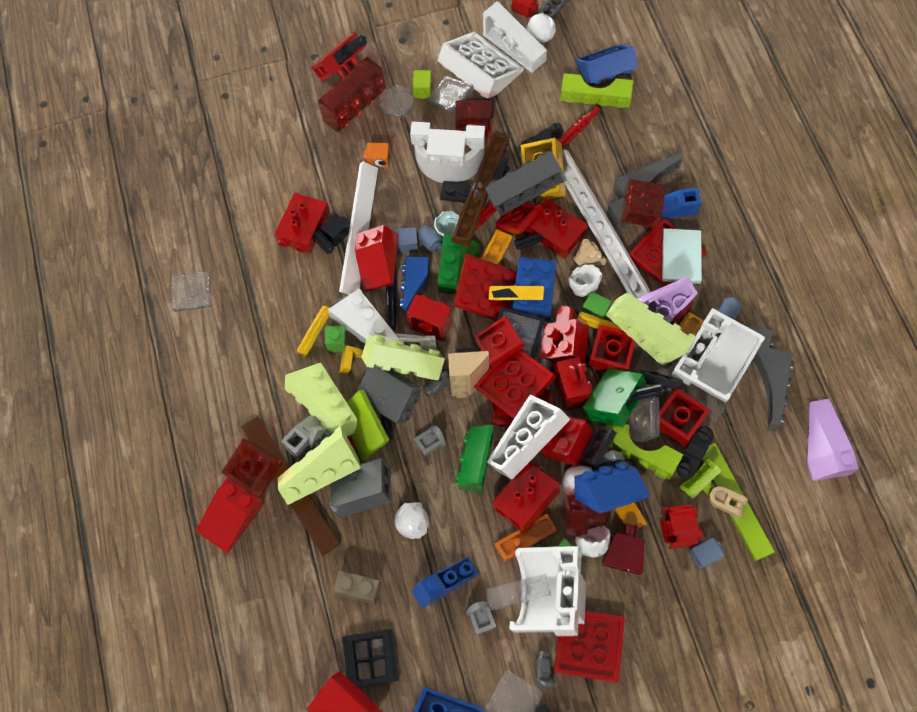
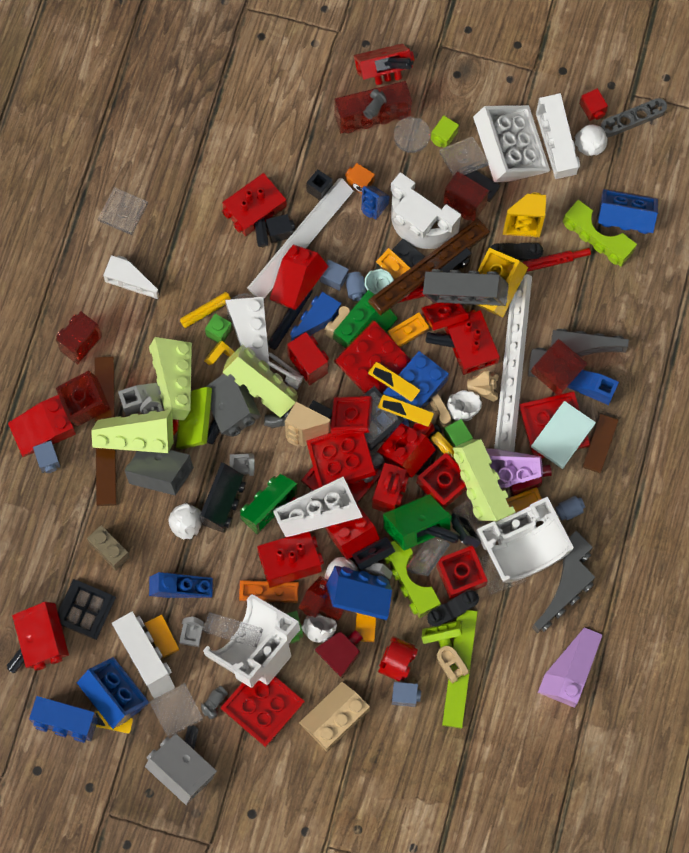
camera: 25 degrees right, 5 degrees up
none -> sand blue brick [33,441,60,473]
none -> clear red brick [56,311,102,365]
none -> white slope [103,255,159,299]
none -> white wedge [112,611,176,700]
none -> light orange tile [144,615,179,659]
none -> black slope [200,462,247,533]
none -> tan slope [299,682,370,752]
none -> black brick [306,169,333,201]
none -> tan plate [325,306,350,340]
none -> blue slope [361,186,390,220]
none -> dark grey arm [363,89,387,119]
none -> light orange plate [376,248,410,279]
none -> yellow sticker [378,395,434,427]
none -> tan plate [429,394,451,429]
none -> yellow slope [503,192,546,237]
none -> reddish brown tile [582,414,618,473]

